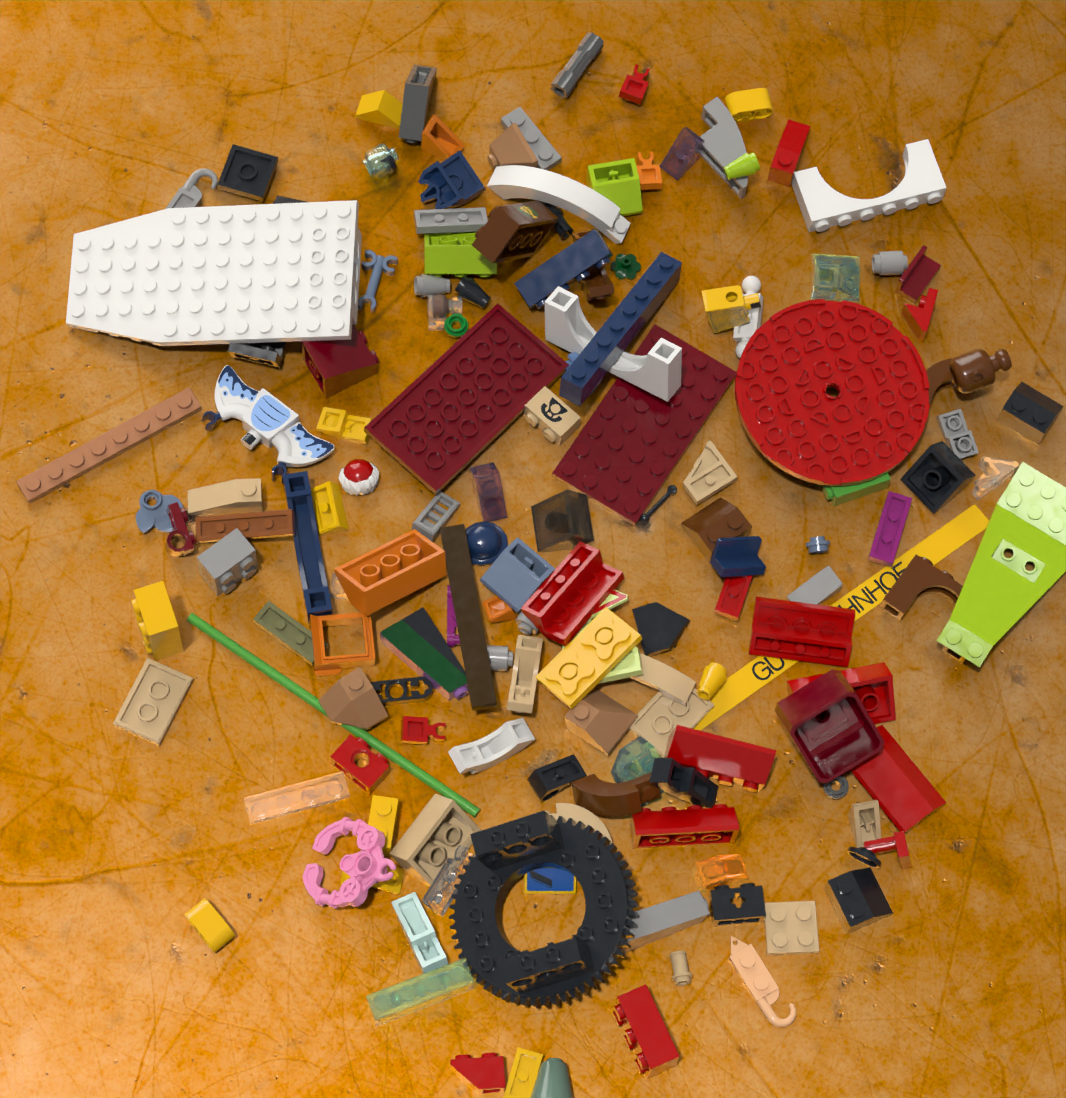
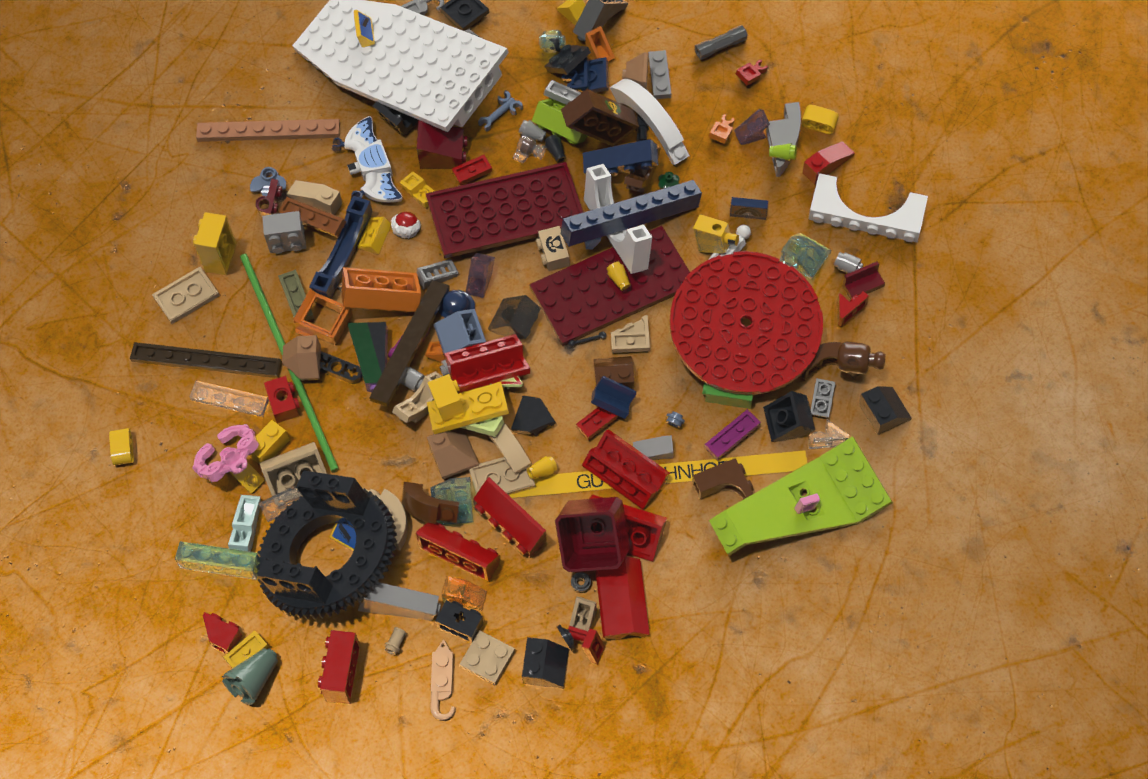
camera: 40 degrees right, 5 degrees down
red plate [401,716,446,745] -> none
green plate [444,314,468,338] -> none
white arch [448,718,535,774] -> none
black plate [527,754,587,802] -> none
lime slope [586,158,643,216] -> none
black slope [649,758,719,808] -> none
none -> dark brown tile [130,342,282,378]
none -> slope [353,10,375,47]
none -> yellow brick [427,374,465,421]
none -> red plate [452,154,492,186]
none -> black plate [544,44,591,74]
none -> yellow cone [607,261,631,291]
none -> panel [730,197,768,220]
none -> bright pink tile [795,493,820,514]

